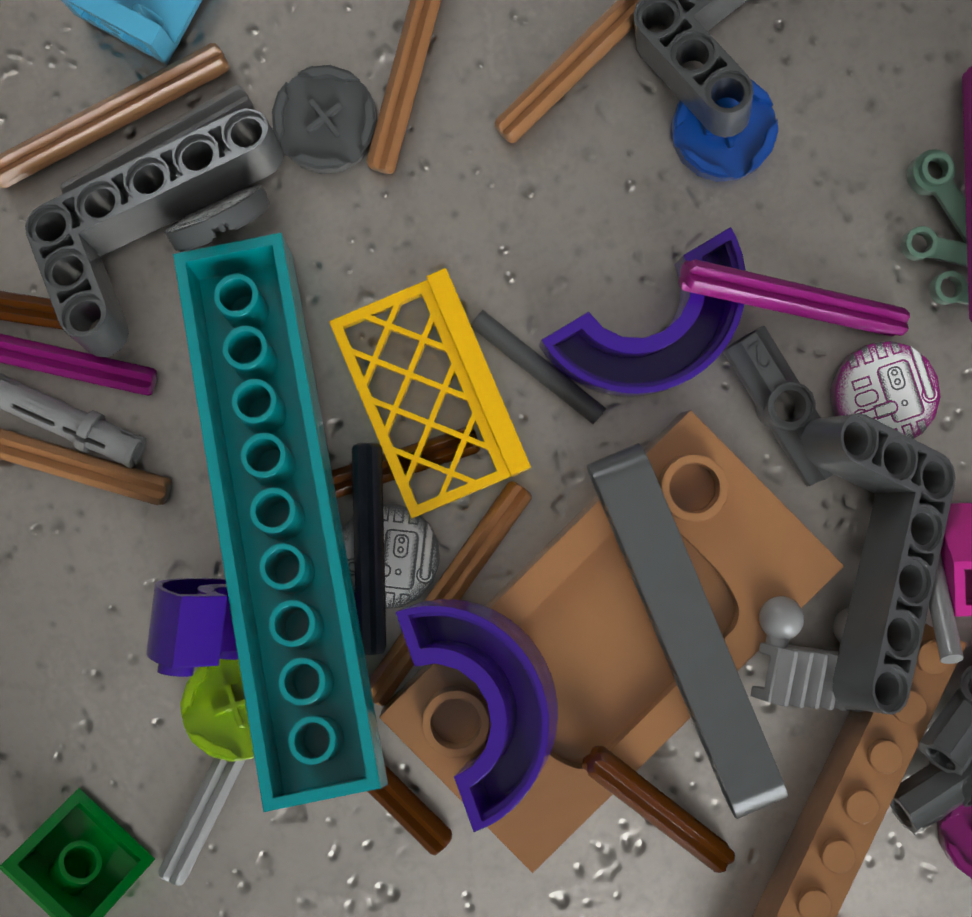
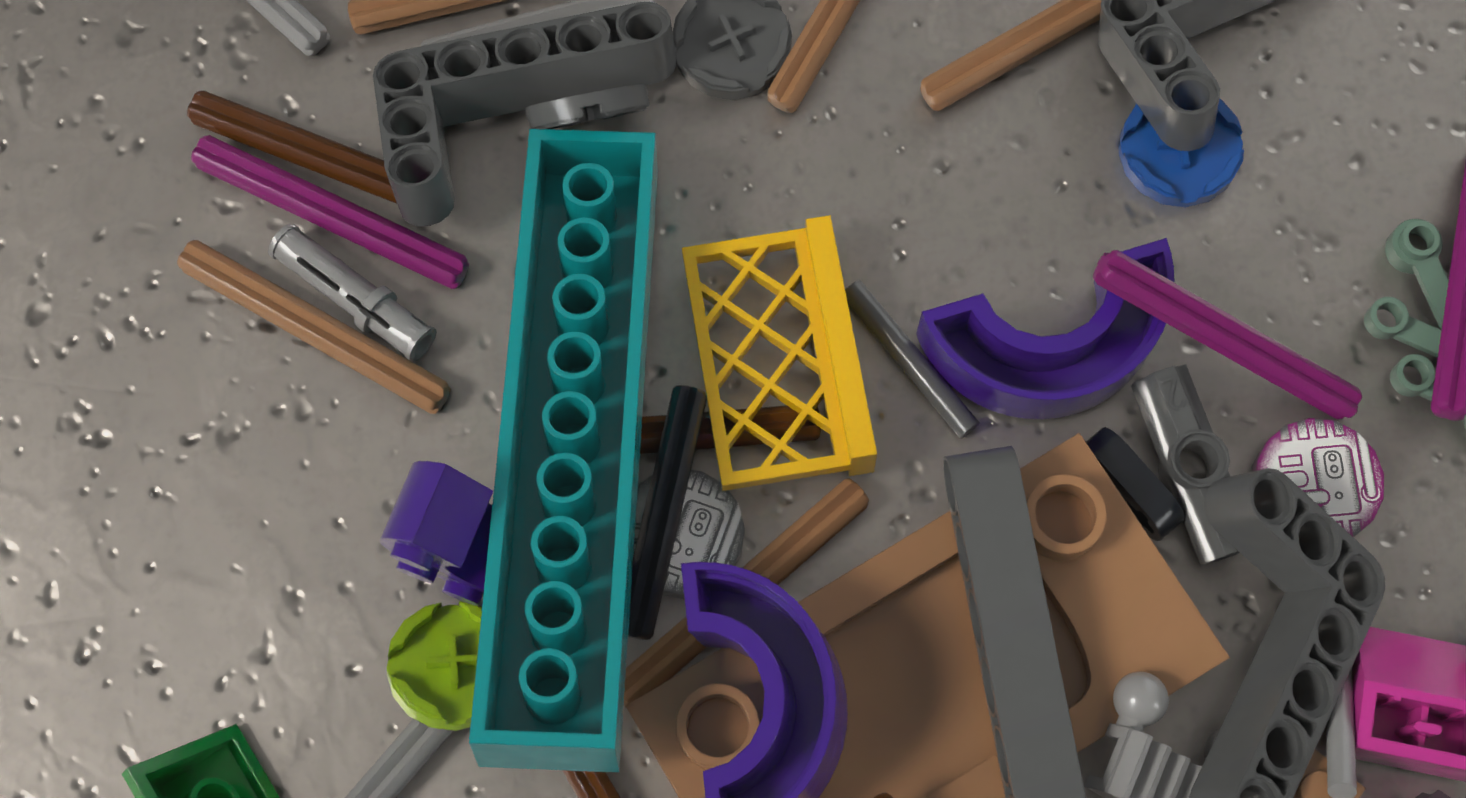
camera: 15 degrees right, 15 degrees down
none -> black beam [1085,427,1185,541]

